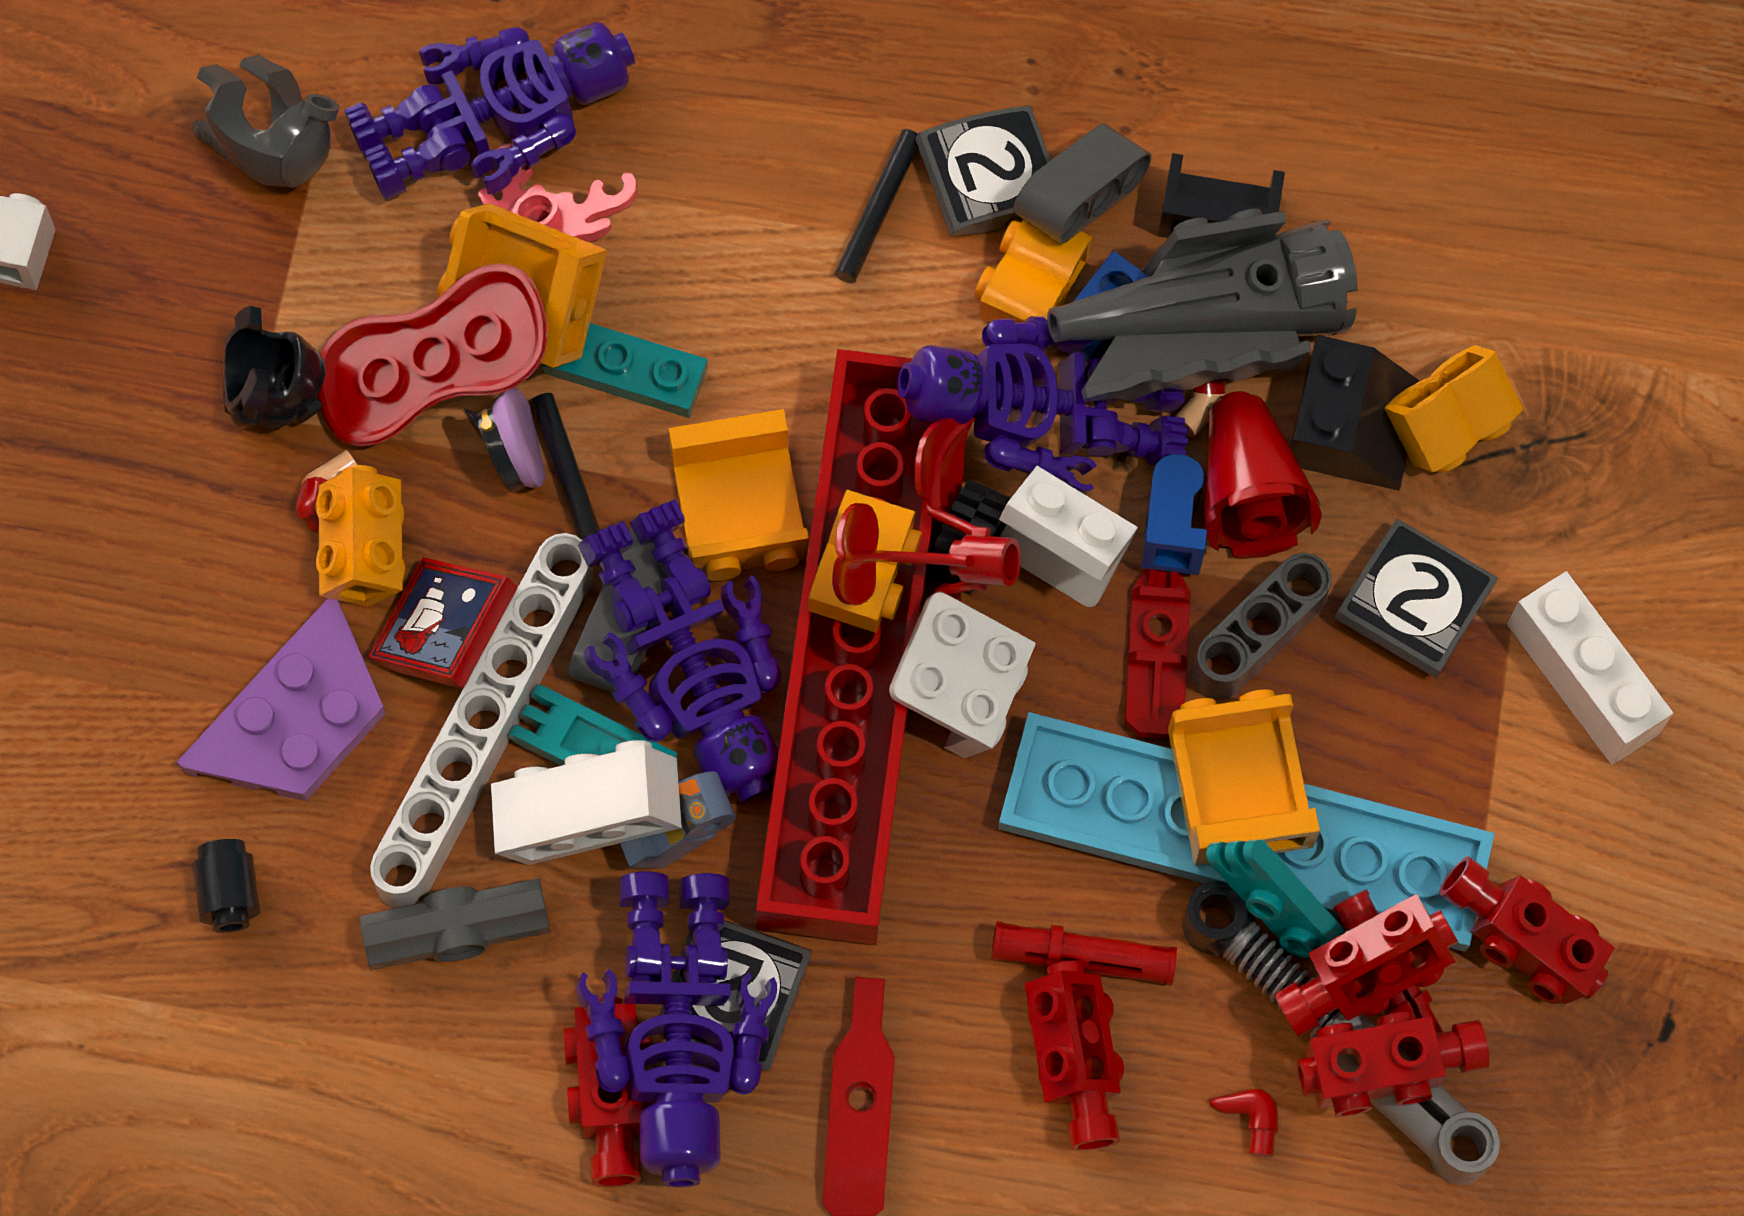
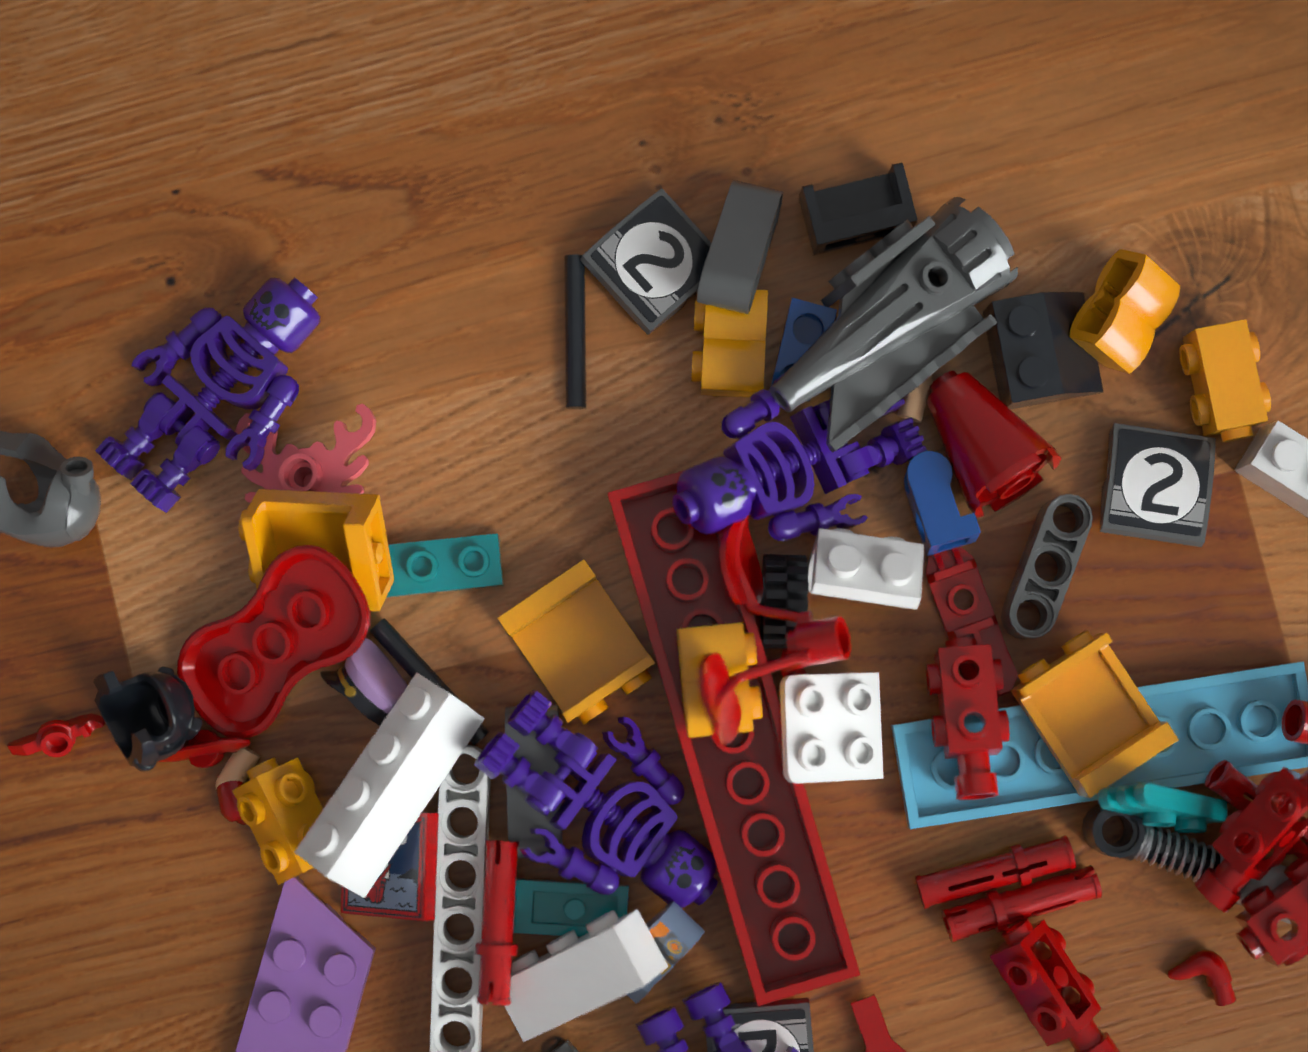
camera: 25 degrees left, 15 degrees up
none -> red piece [7,713,105,757]
none -> red piece [159,730,250,768]
none -> white brick [295,673,485,898]
none -> red pin [475,840,519,1005]
none -> red pin [915,835,1076,909]
none -> red brick [926,638,1010,800]
none -> light orange brick [1179,319,1271,442]

